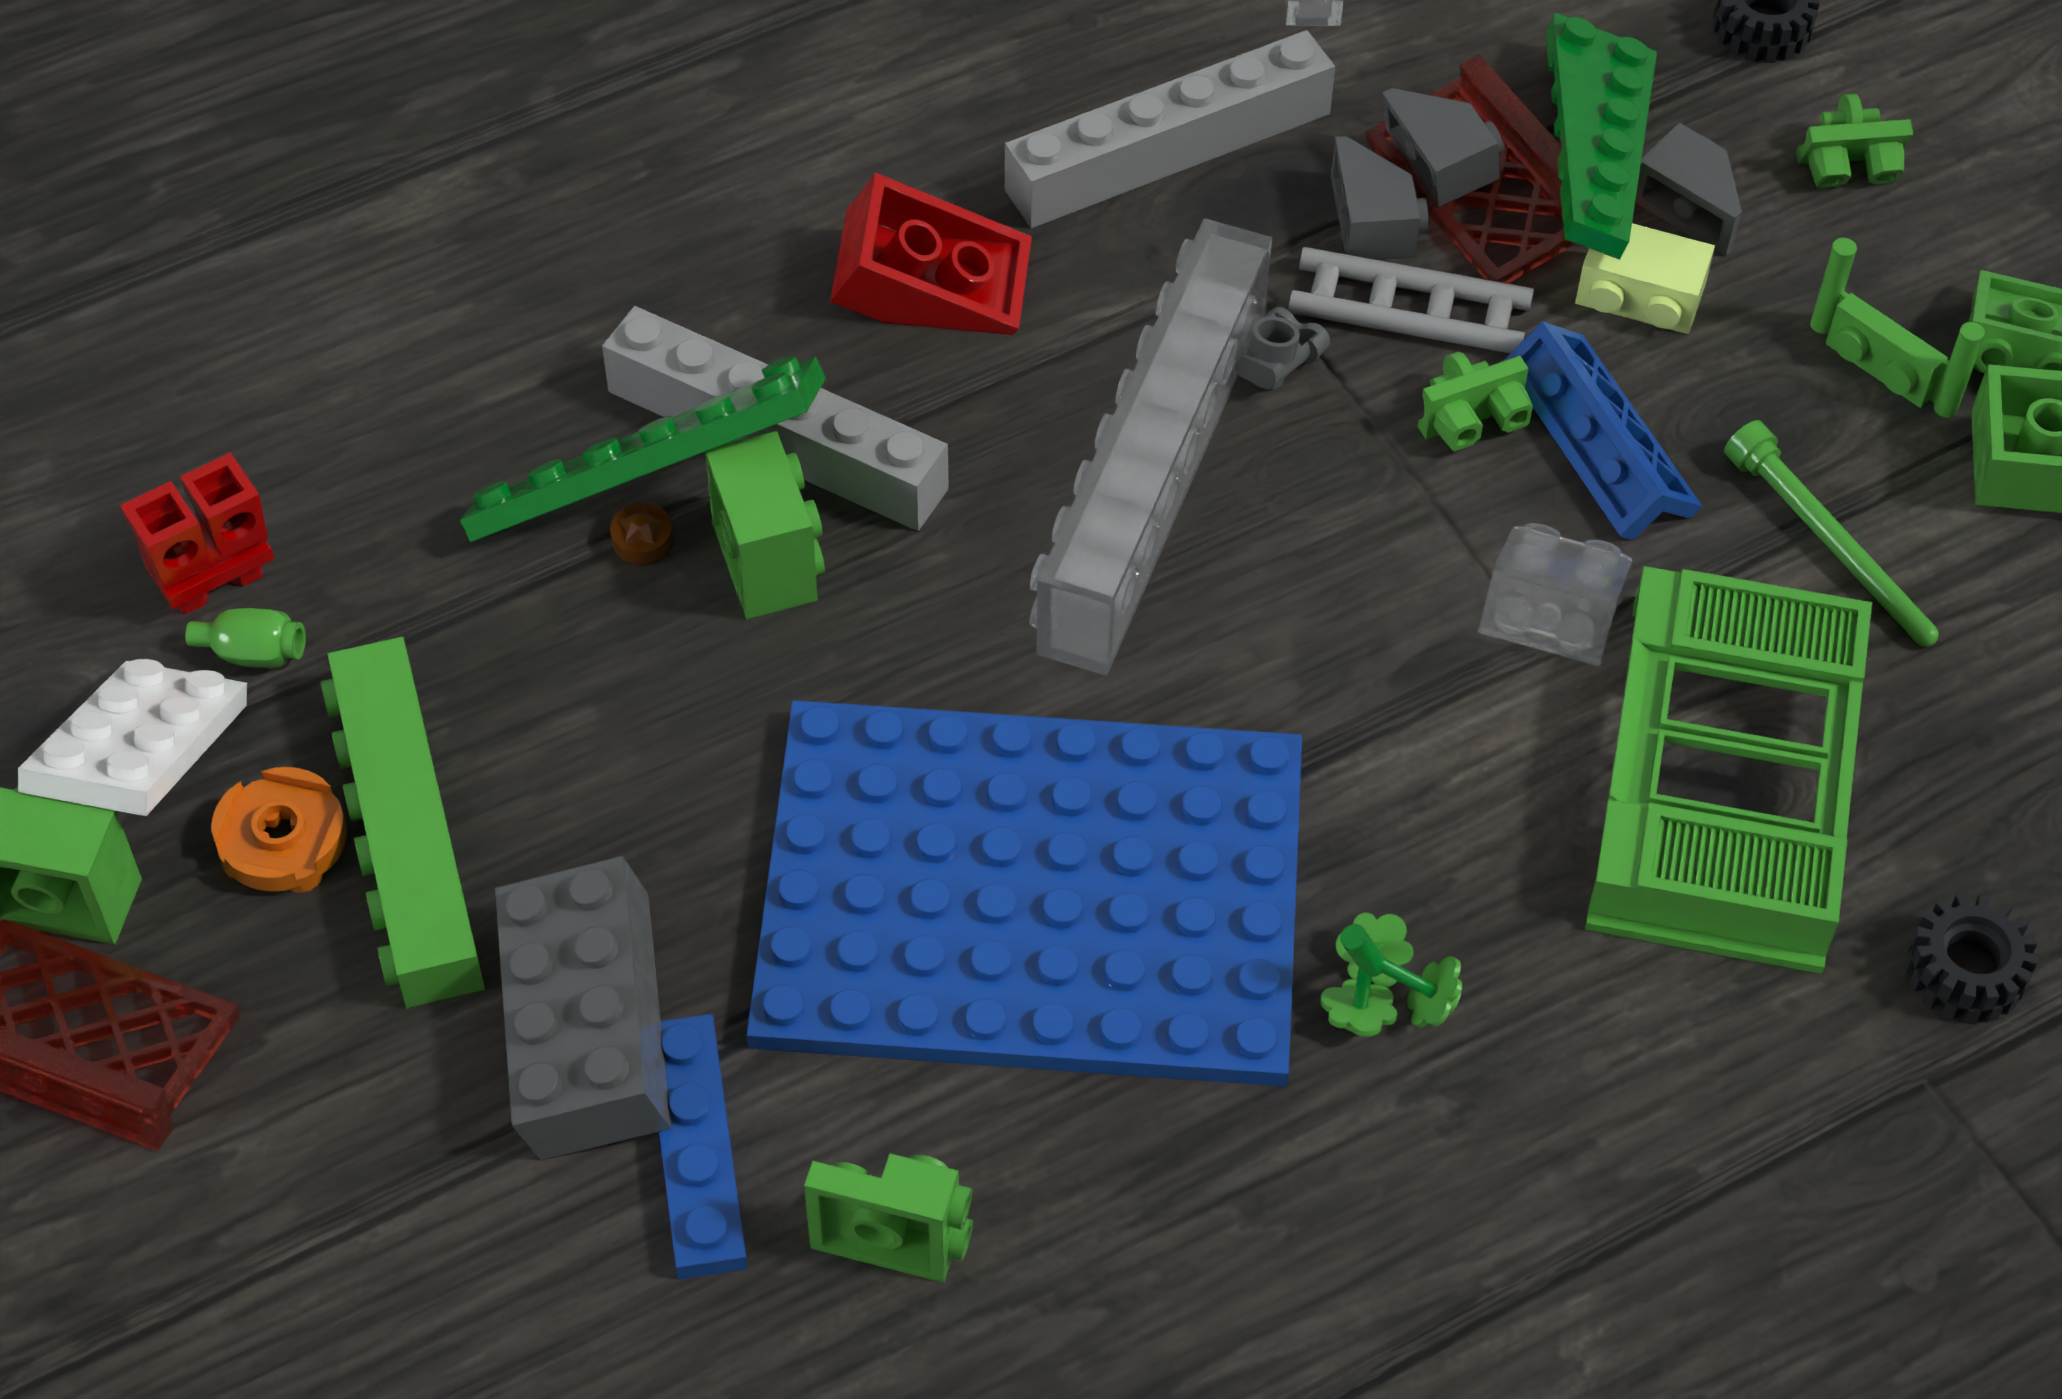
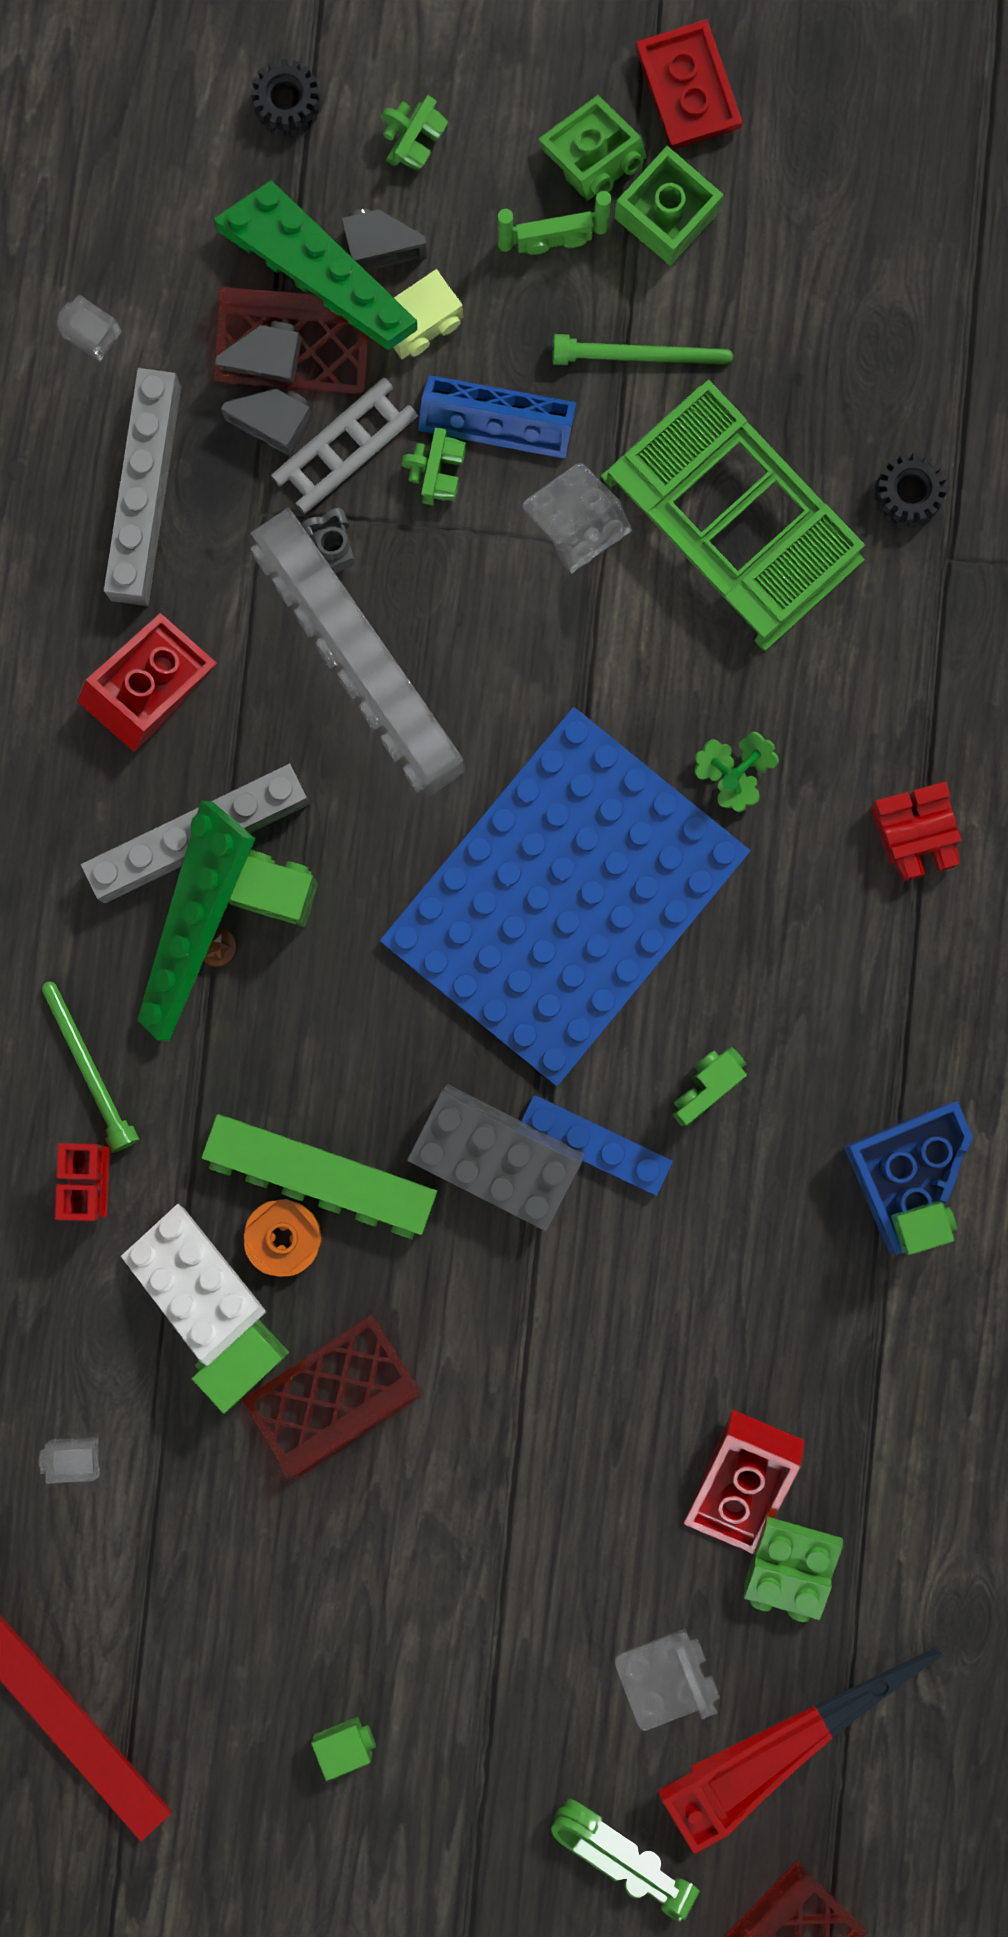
camera: 55 degrees left, 30 degrees up
bright green plant [185,608,306,669] -> none
none -> bright green piece [42,981,140,1153]
none -> red hips [870,781,962,882]

